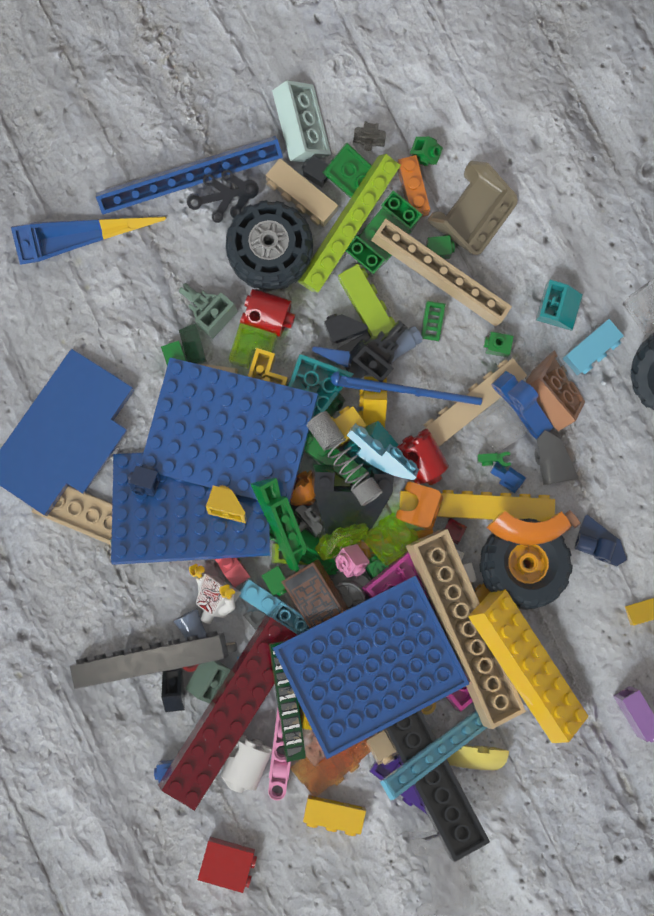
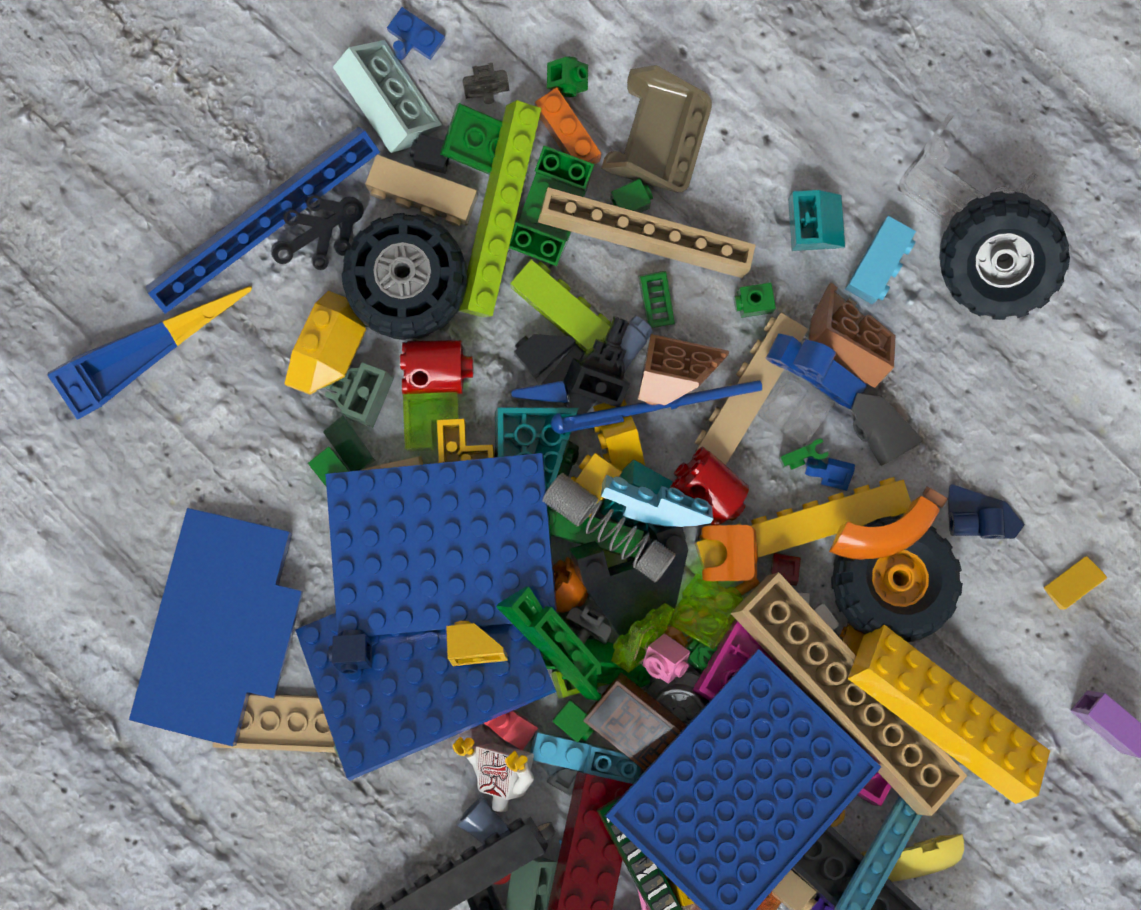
camera: 25 degrees left, 0 degrees up
none -> yellow wedge [285,291,366,395]
none -> blue plate [387,7,445,60]
none -> nougat wedge [638,334,729,405]

